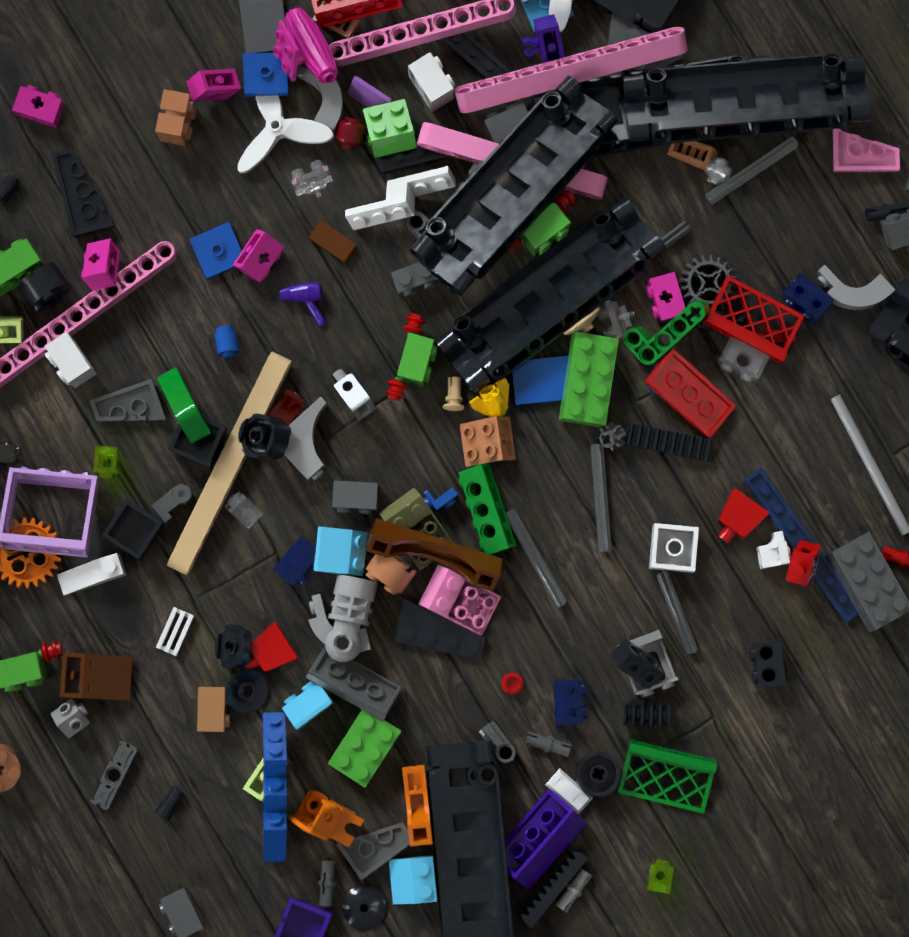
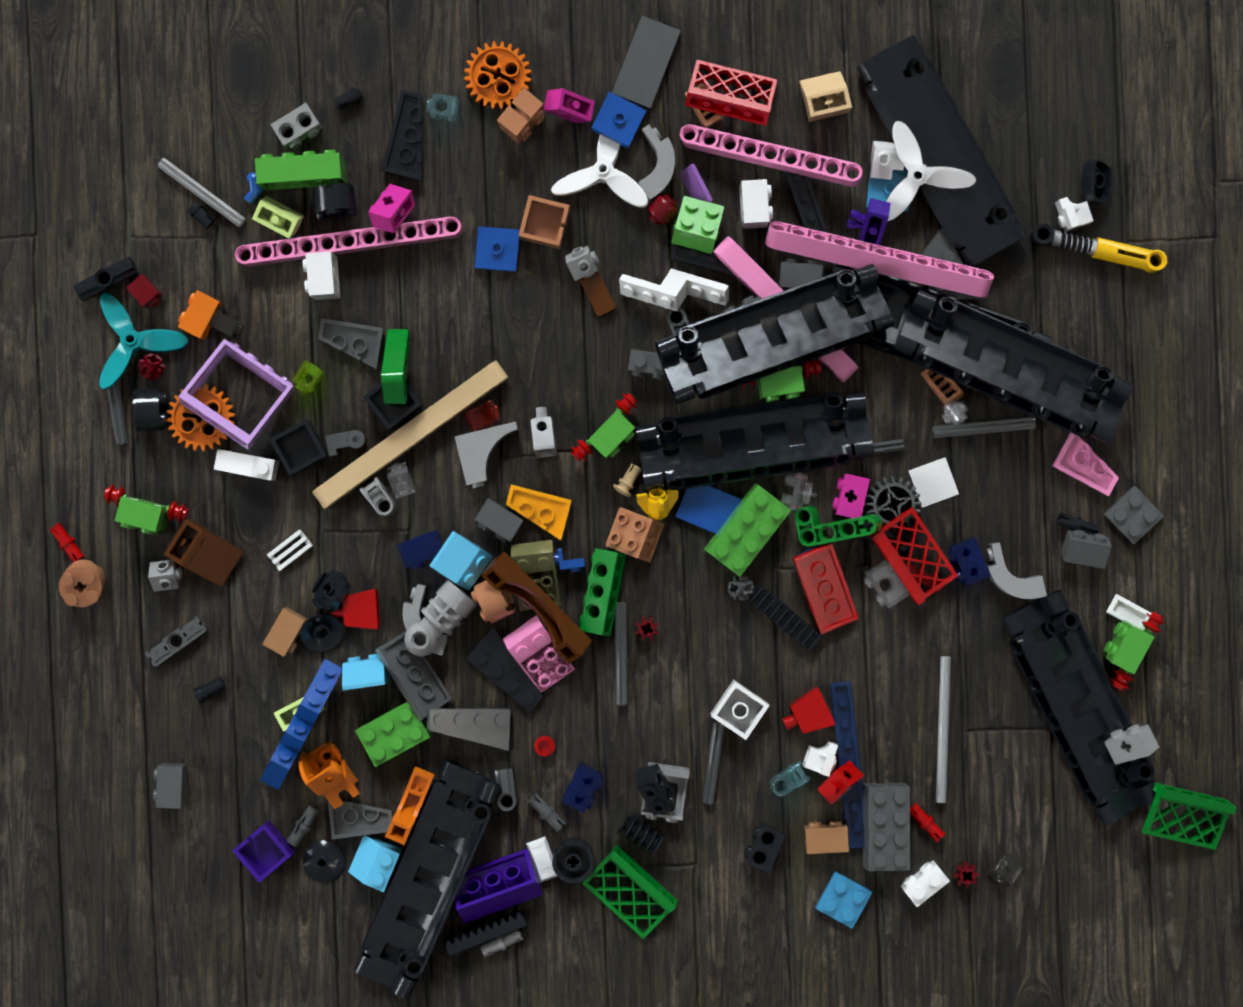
camera: 25 degrees right, 5 degrees up
dark pink brick [12,85,65,128] -> none
blue brick [215,325,240,359] -> none
dark pink brick [233,229,284,282] -> none
black brick [238,413,291,460] -> none
dark pink plate [274,7,338,83] -> none
dark purple piece [280,282,326,327] -> none
clear hips [291,160,333,198] -> none
tan dish [563,307,600,335] -> none
dark grey axle [590,444,612,553] -> none
clear neon green brick [646,859,674,894] -> none
none -> light grey piece [359,476,396,516]
none -> clear light blue brick [426,93,459,122]
none -> dark grey wing [427,708,511,751]
none -> orange gear [464,41,532,110]
none -> light orange wing [506,484,572,540]
none -> nougat piece [519,195,570,249]
none -> light grey brick [565,246,599,281]
none -> dark red gear [635,616,659,641]
none -> clear light blue piece [770,760,811,796]
none -> medium nougat brick [804,820,849,854]
none -> dark azure plate [815,871,872,929]
none -> white sticker [909,457,959,508]

